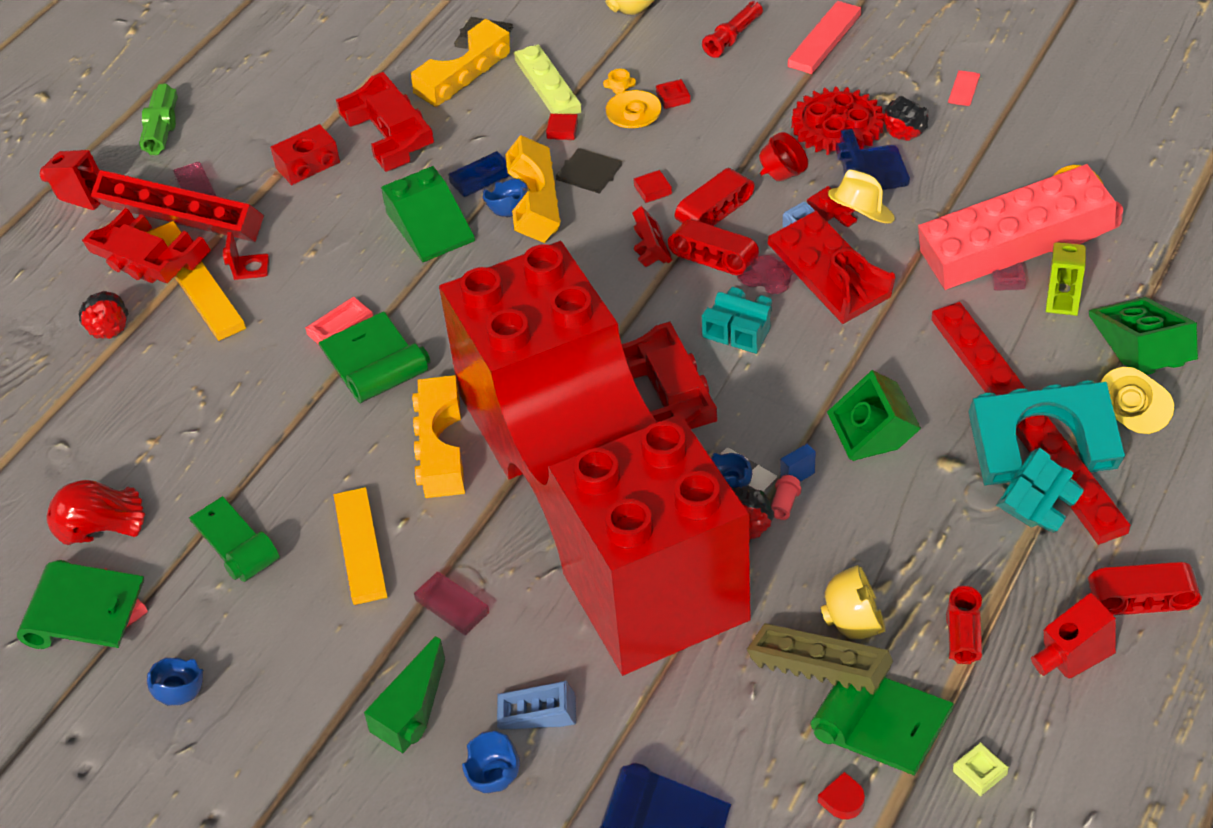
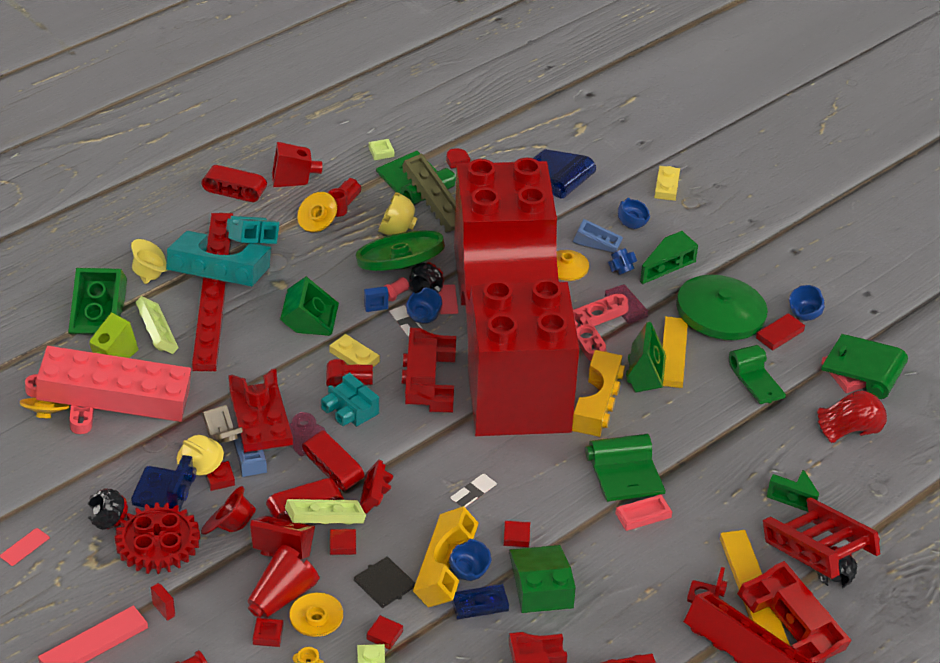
camera: 165 degrees left, 5 degrees down
none -> yellowish green plate [136,296,179,354]
none -> red tile [151,583,175,621]
none -> dark tan bracket [202,405,243,443]
none -> red cone [247,544,320,618]
none -> red slope [250,515,315,560]
none -> yellowish green plate [285,499,366,525]
none -> yellow dish [297,192,337,232]
none -> red piece [326,359,373,387]
none -> light yellow plate [329,334,380,367]
none -> green dish [356,230,445,271]
none -> red tile [504,521,531,547]
none -> yellow dish [557,250,589,281]
none -> coral beam [573,293,629,361]
none -> blue gear [608,248,637,275]
none -> green slope [626,322,666,392]
none -> green dish [676,275,768,340]
none -> red tile [756,313,805,351]
none -> red fence [763,497,881,579]
none -> green slope [767,470,819,512]

